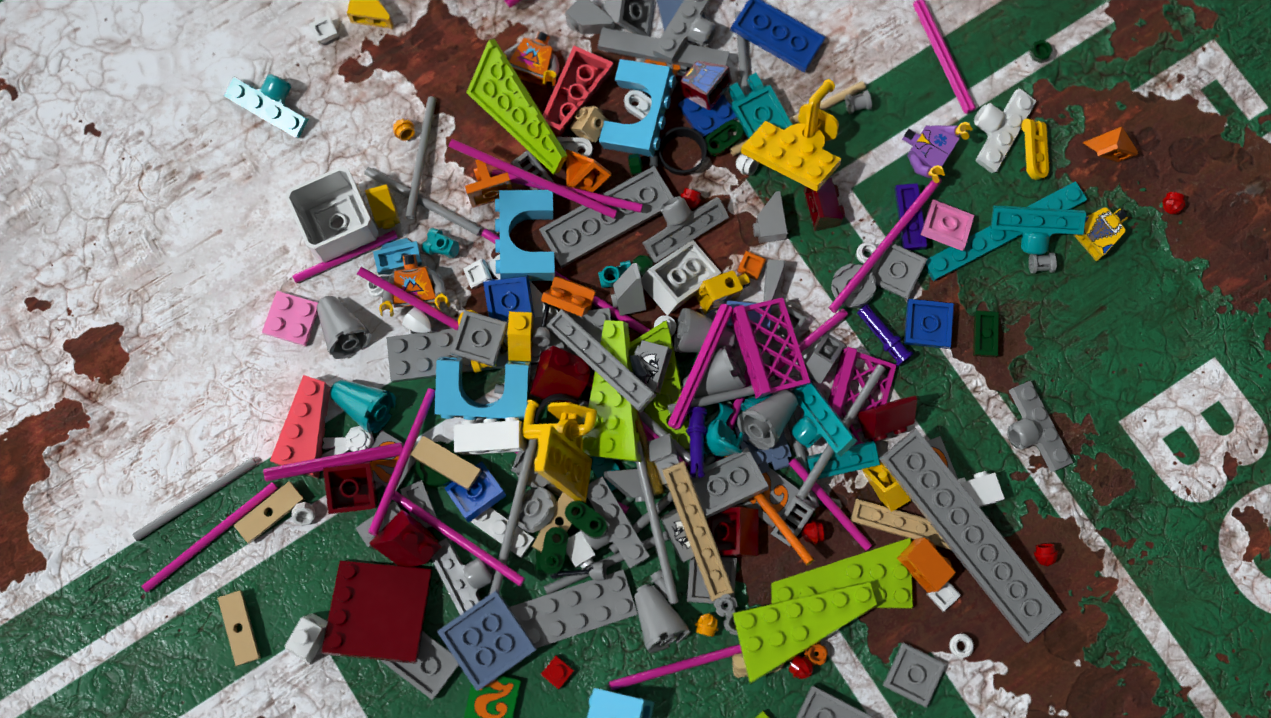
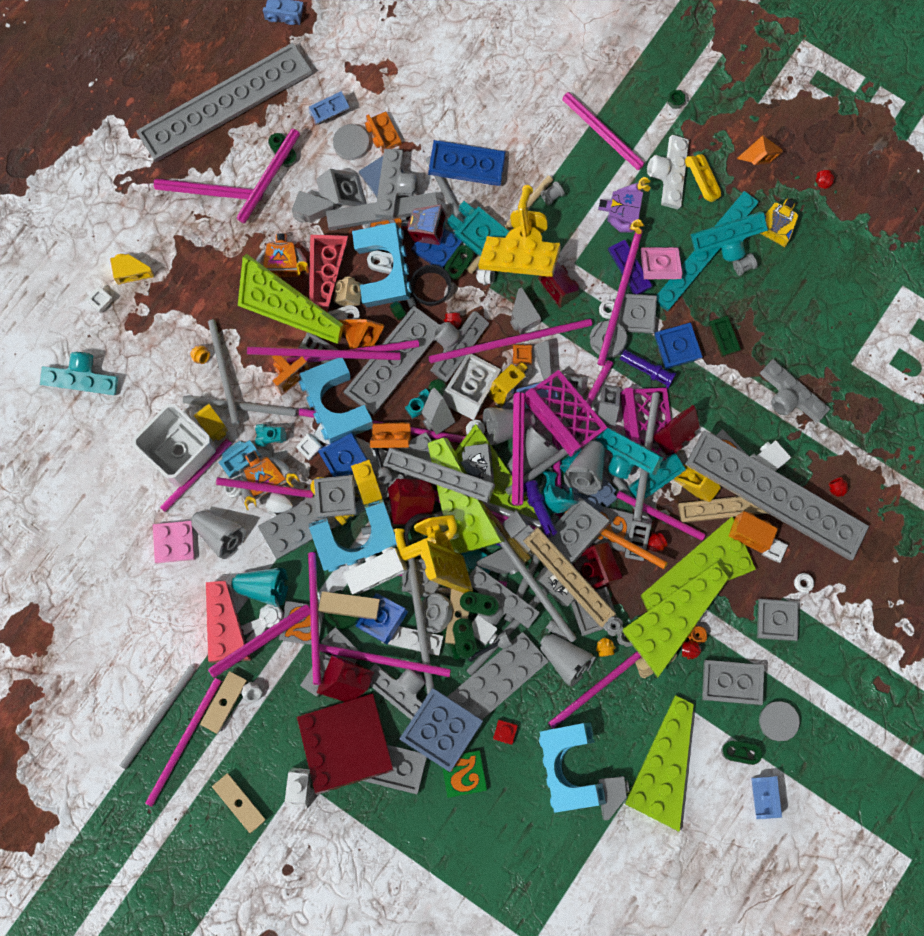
camera: 25 degrees left, 0 degrees up
dark red slope [323,462,378,514] -> none
none -> dark pink piece [429,319,592,364]

